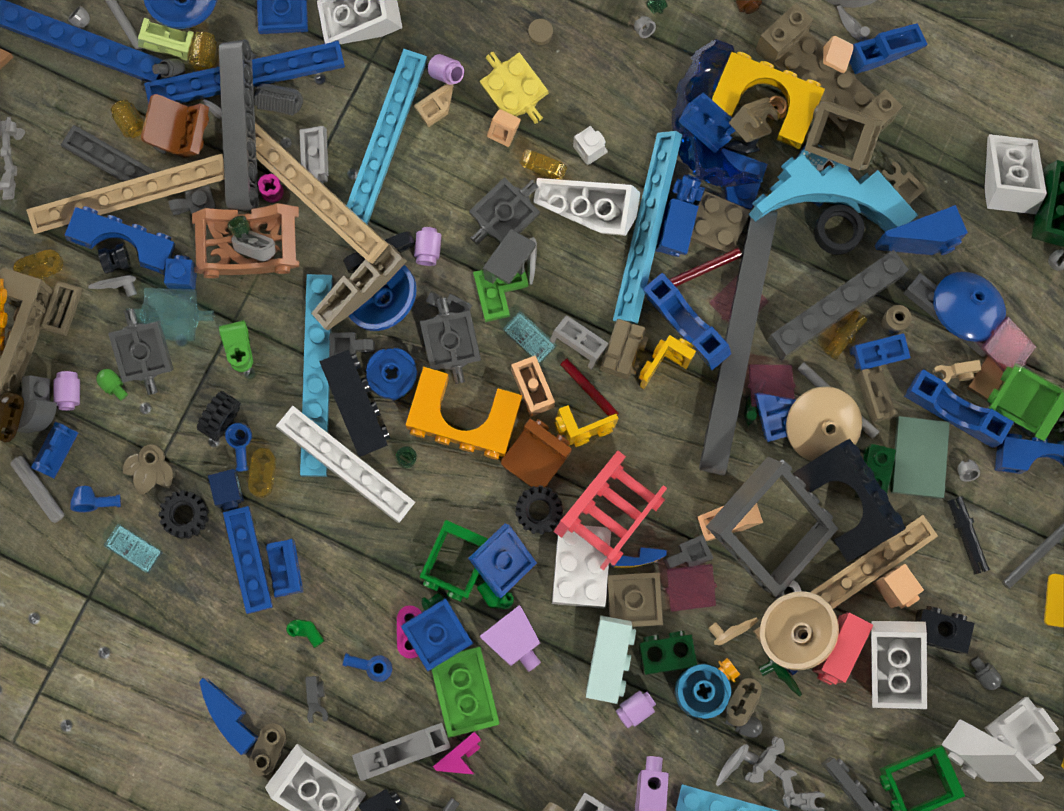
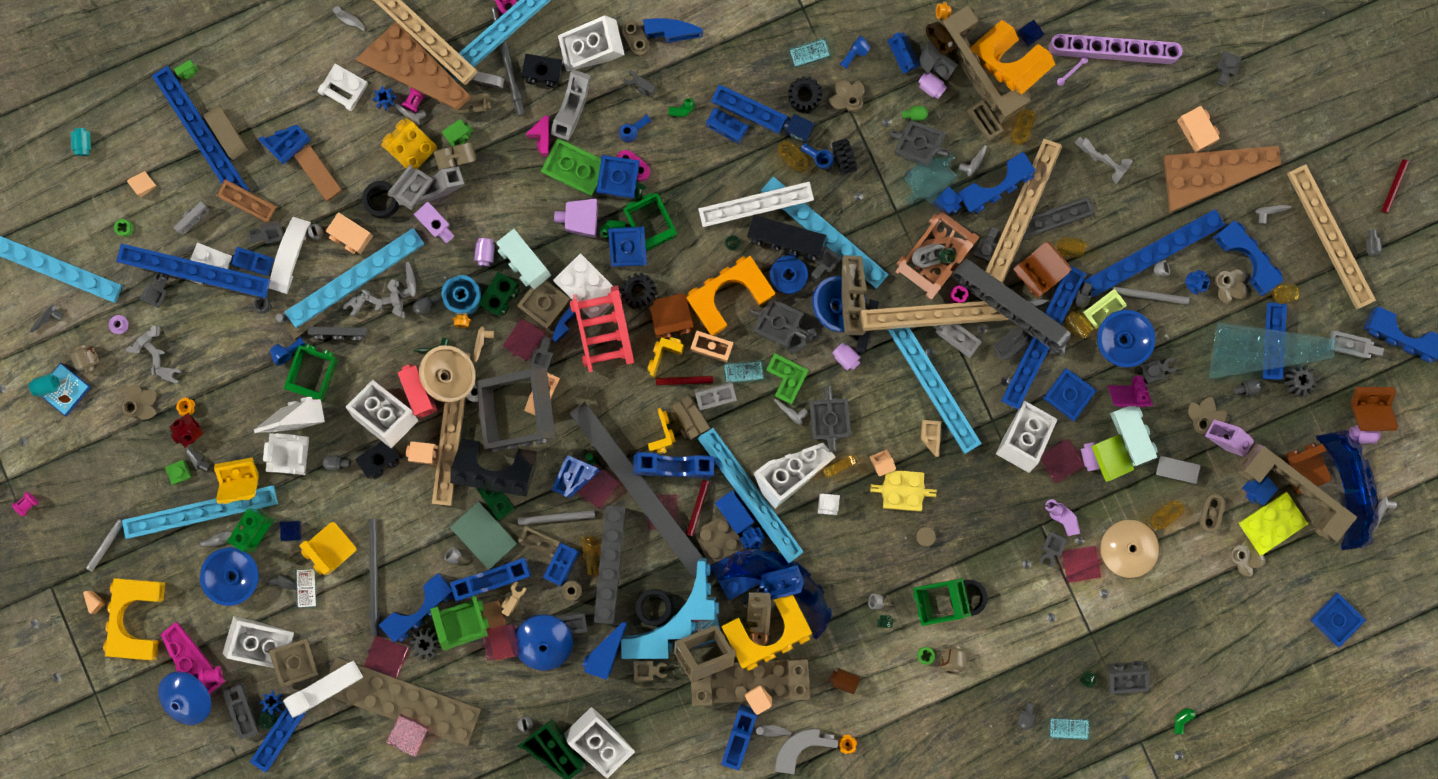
camera: 140 degrees right, 5 degrees up
light grey axle [11,456,64,523] -> none
black wheel [98,243,131,274] -> none
bright green piece [219,320,253,372] -> none
lavender brick [428,54,464,85] -> none
dark grey panel [483,229,536,284] -> none
dark tan beam [726,678,762,726] -> none
tan dish [786,387,862,461] -> none
black pin [947,496,990,575] -> none

